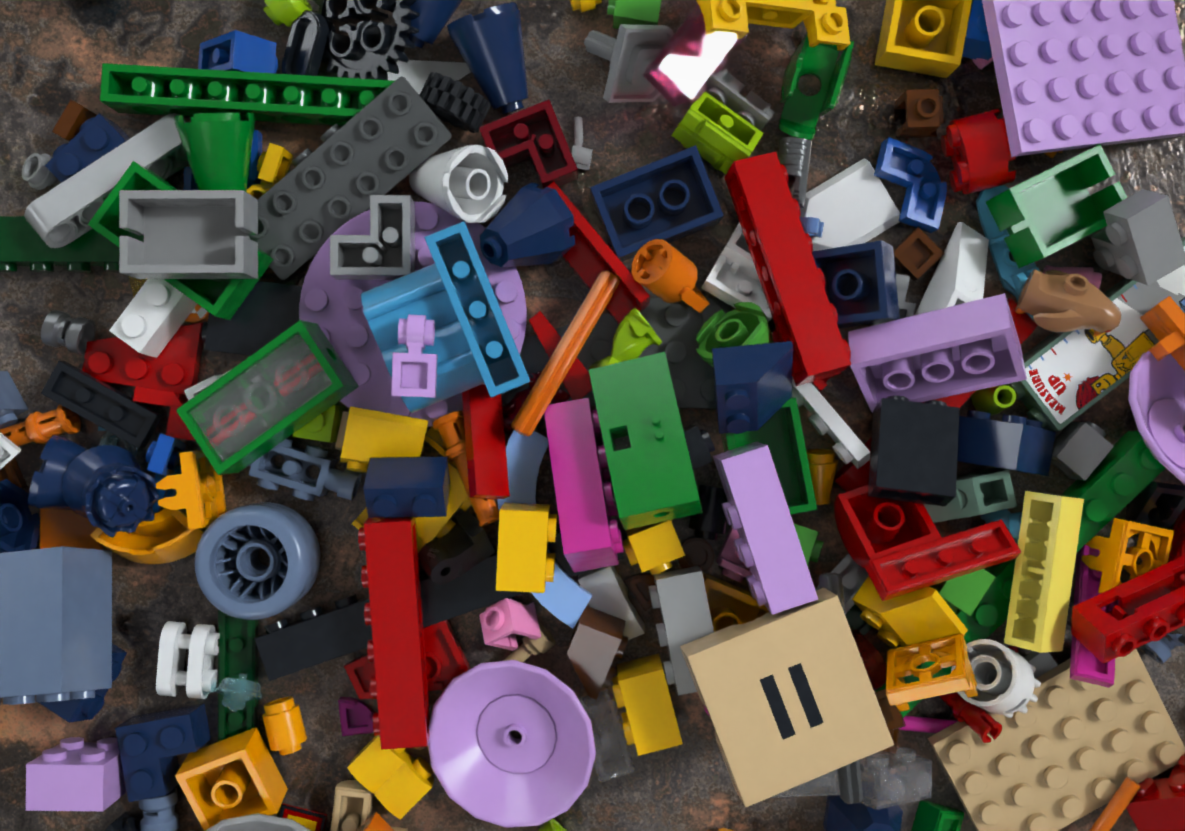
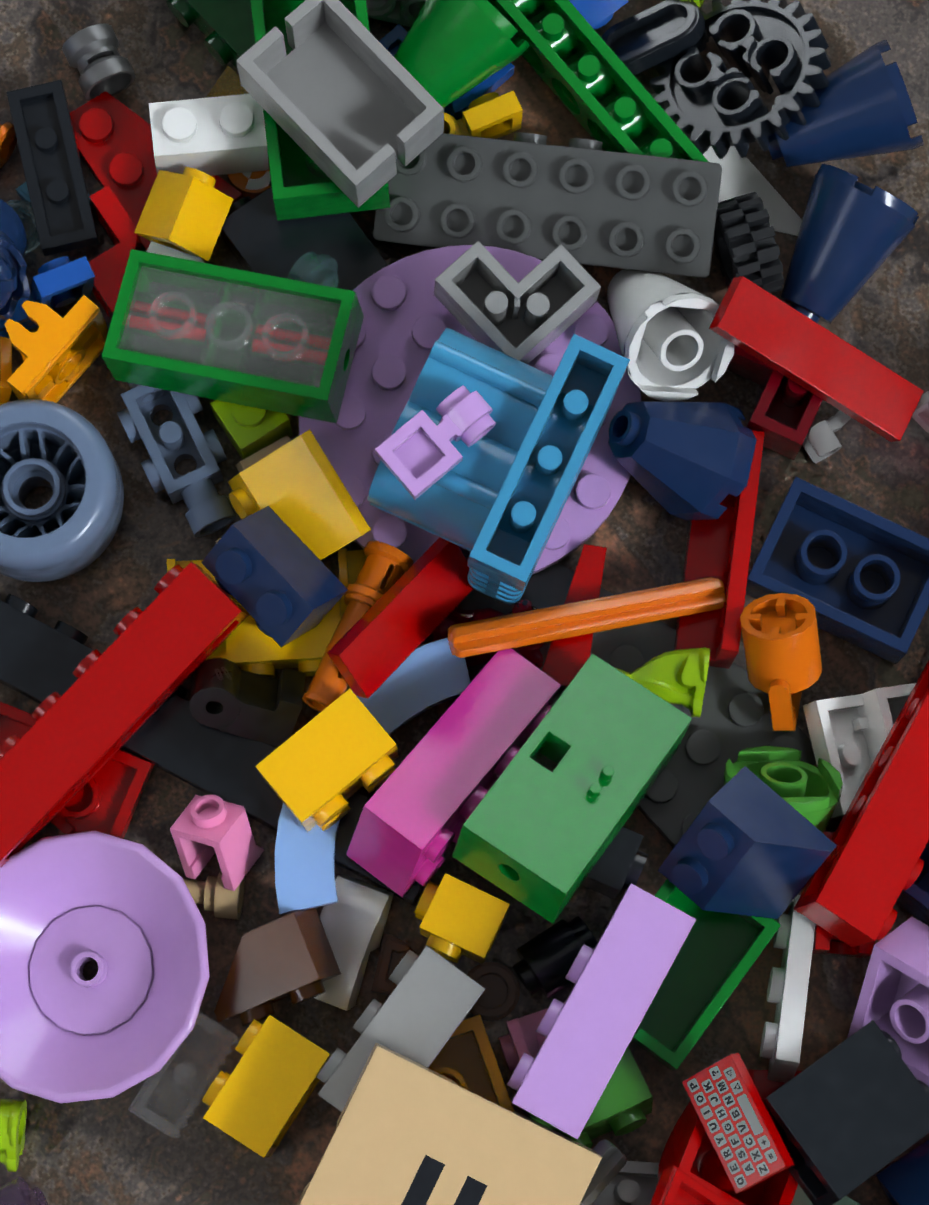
camera: 50 degrees right, 10 degrees down
light orange cone [806,449,838,505] -> none
none -> yellow brick [134,167,234,262]
none -> clear light blue plate [288,251,339,288]
none -> tile [682,1053,794,1194]
none -> red tile [709,276,924,442]

